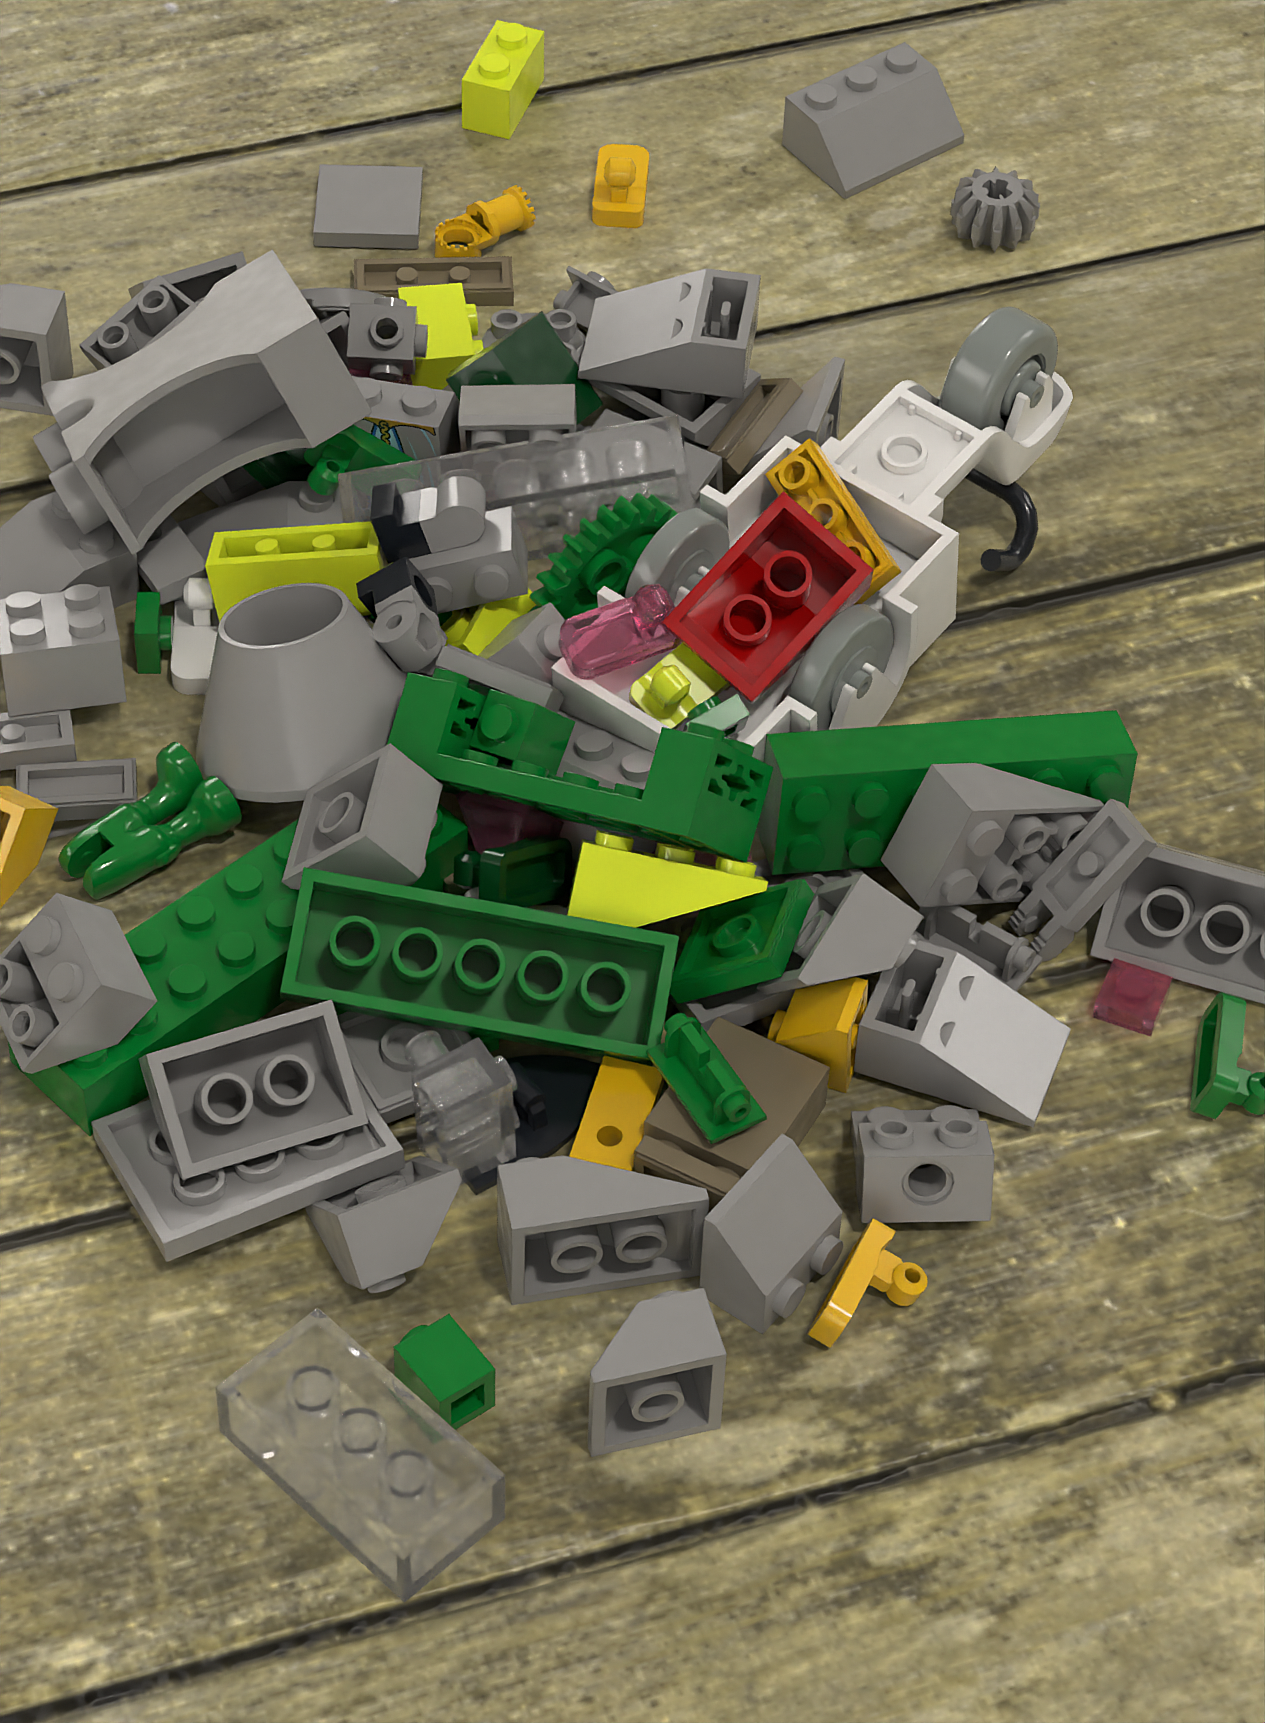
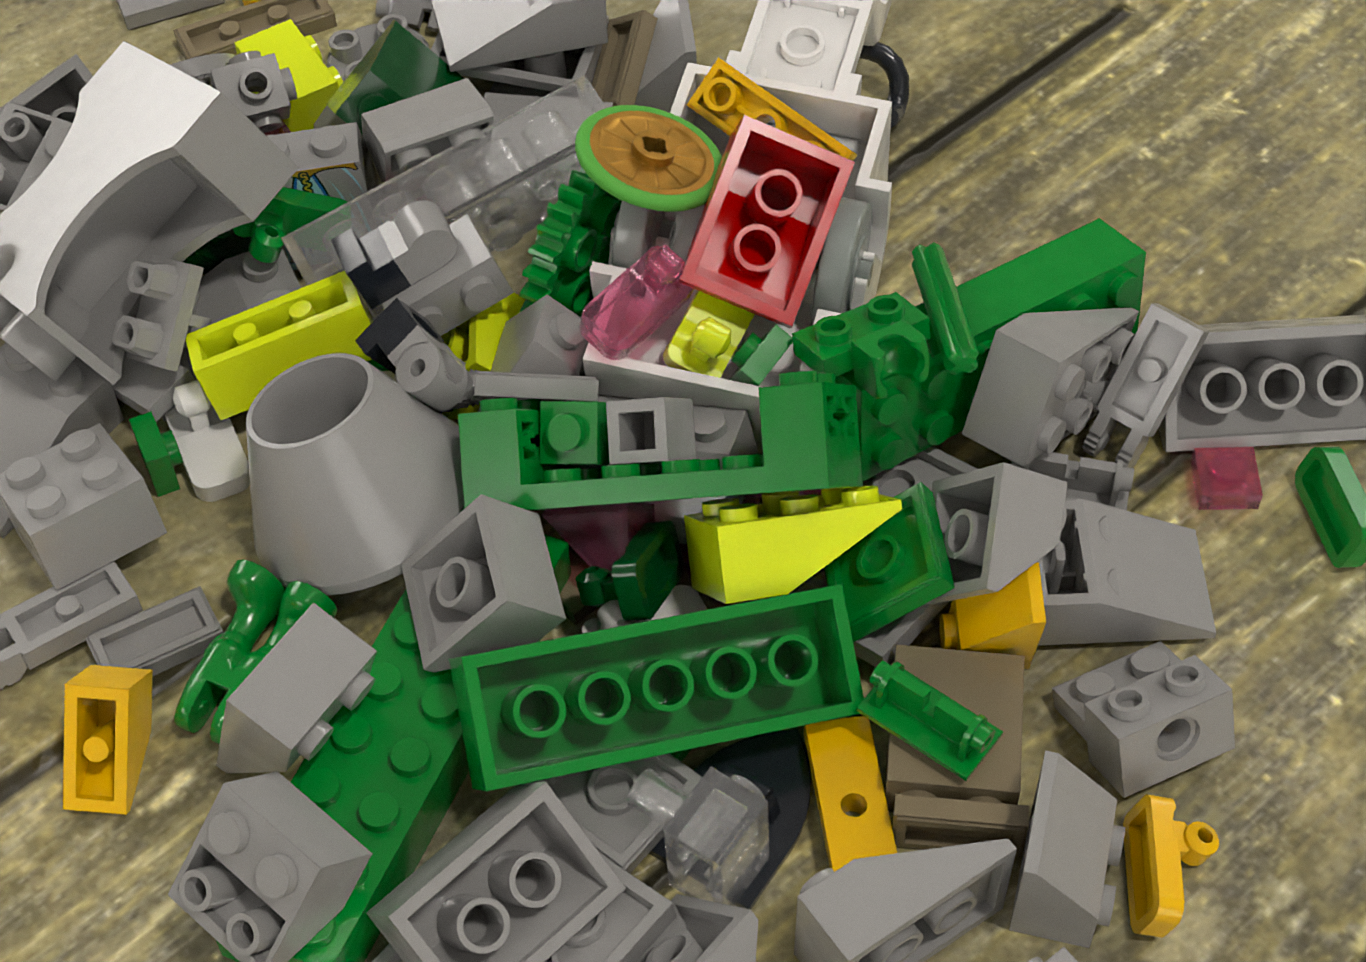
camera: 20 degrees left, 5 degrees up
none -> light grey hips [111,255,212,372]
none -> light grey slope [216,603,377,773]
none -> pearl gold wheel [575,105,722,212]
none -> light grey brick [606,397,696,465]
none -> green plate [792,292,931,399]
none -> green axle [911,242,979,375]

